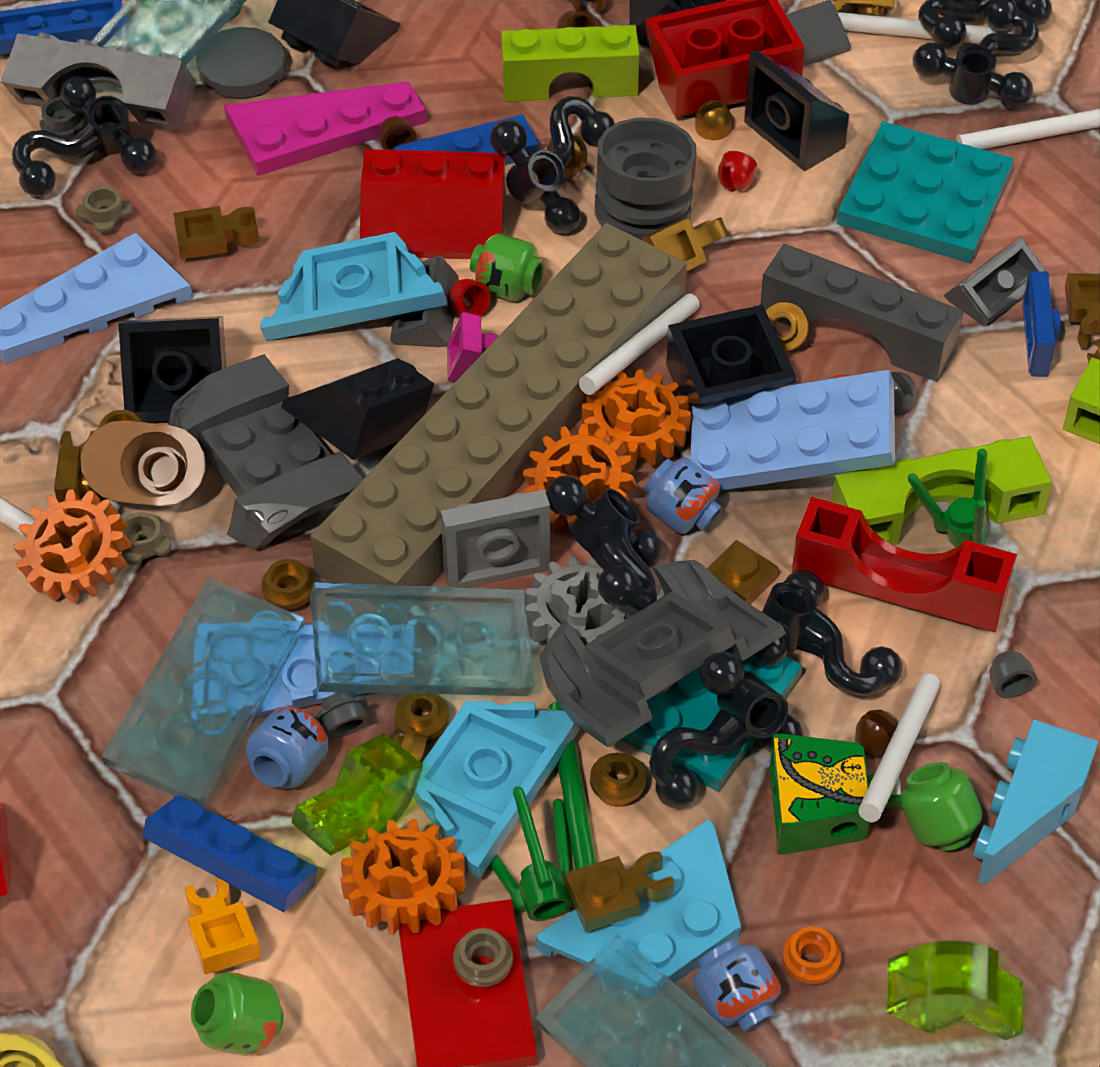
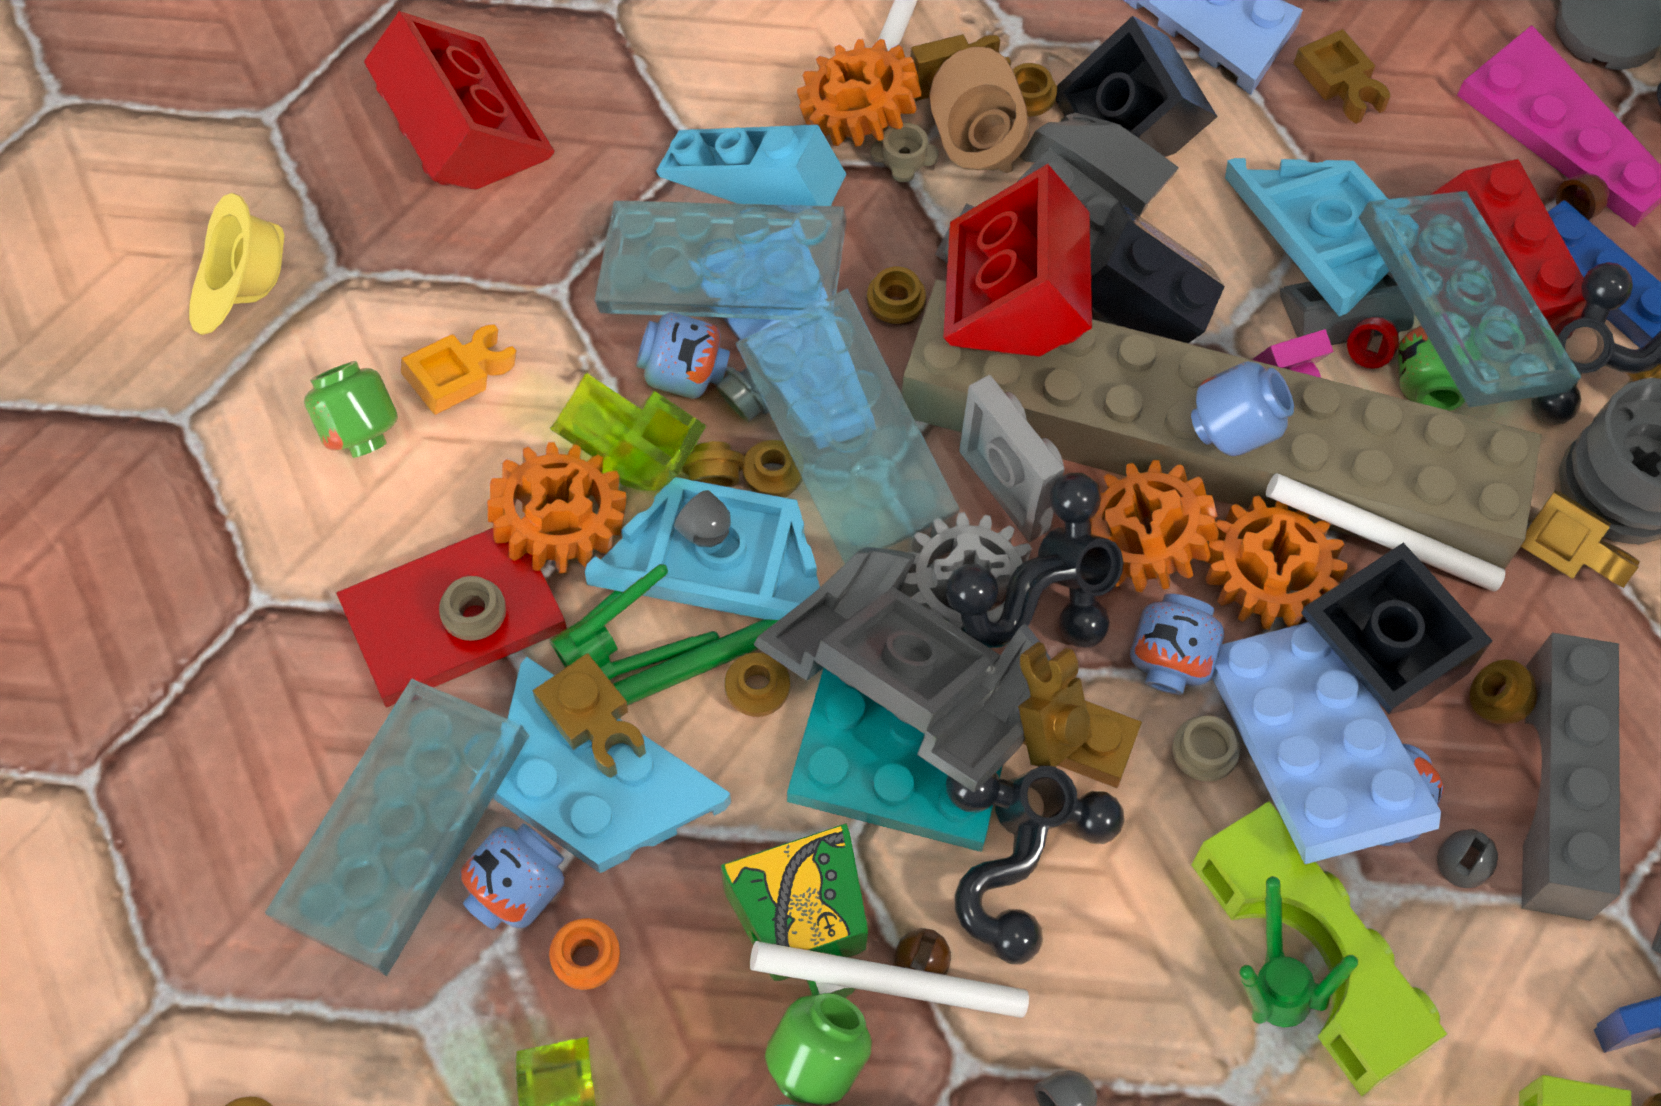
camera: 70 degrees right, 10 degrees up
blue plate [142,795,318,912] -> none
black piece [649,651,804,809] -> none
red arch [792,497,1017,632] -> none
none -> medium azure slope [656,125,847,217]
none -> dark grey hinge [674,490,731,547]
none -> red slope [943,164,1092,357]
none -> pearl gold plate [1018,642,1092,767]
none -> dark tan plate [1172,716,1240,782]
none -> medium blue head [1191,361,1294,456]
none -> clear light blue plate [1359,191,1581,407]

